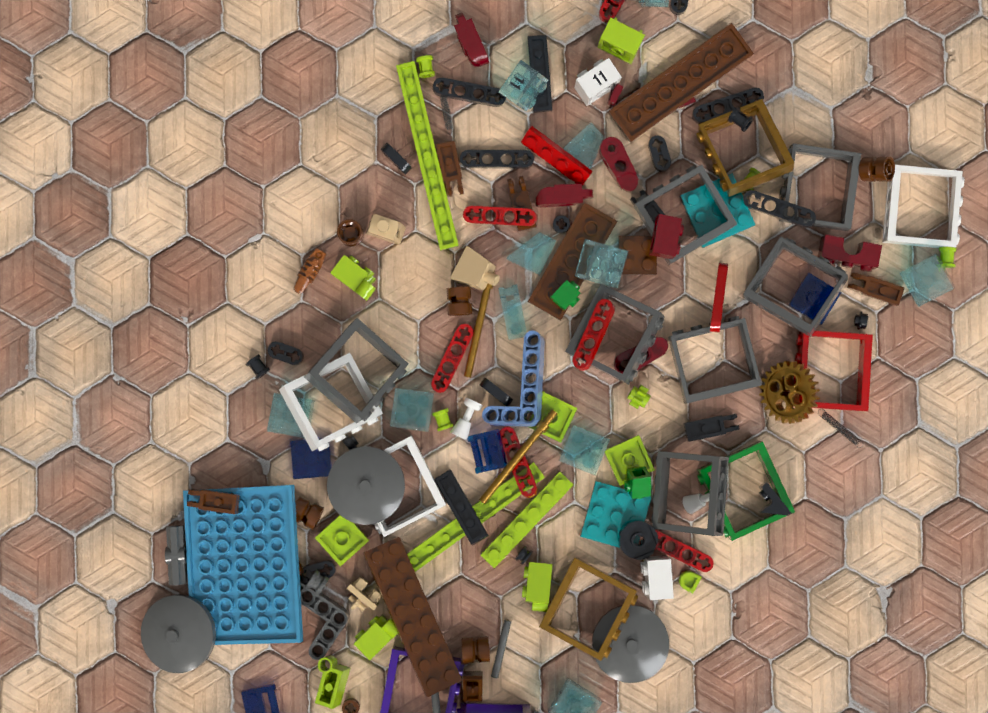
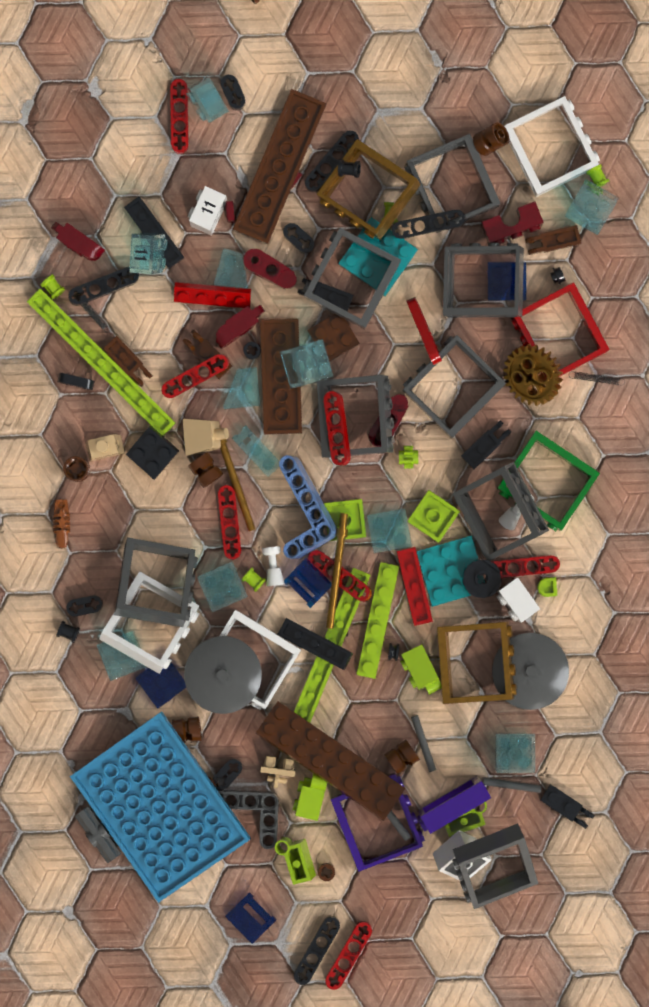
camera: 25 degrees left, 0 degrees up
dark grey dish [141,594,216,673] -> none
reddish brown hinge [187,489,240,514] -> none
dark grey wheel [306,570,329,594] -> none
lime plate [315,515,369,567] -> none
lime hinge [331,255,376,301] -> none
black plate [342,434,359,450] -> none
black beam [460,150,534,169] -> none
reddish brown slope [463,671,483,702] -> none
black beam [479,378,513,406] -> none
green brick [550,280,581,311] -> none
lime container [597,17,645,64] -> none
green brick [624,467,651,499] -> none
dark red brick [649,214,684,259] -> none
black slope [758,482,791,516] -> none
none -> black plate [126,426,179,480]
none -> red plate [396,547,433,626]

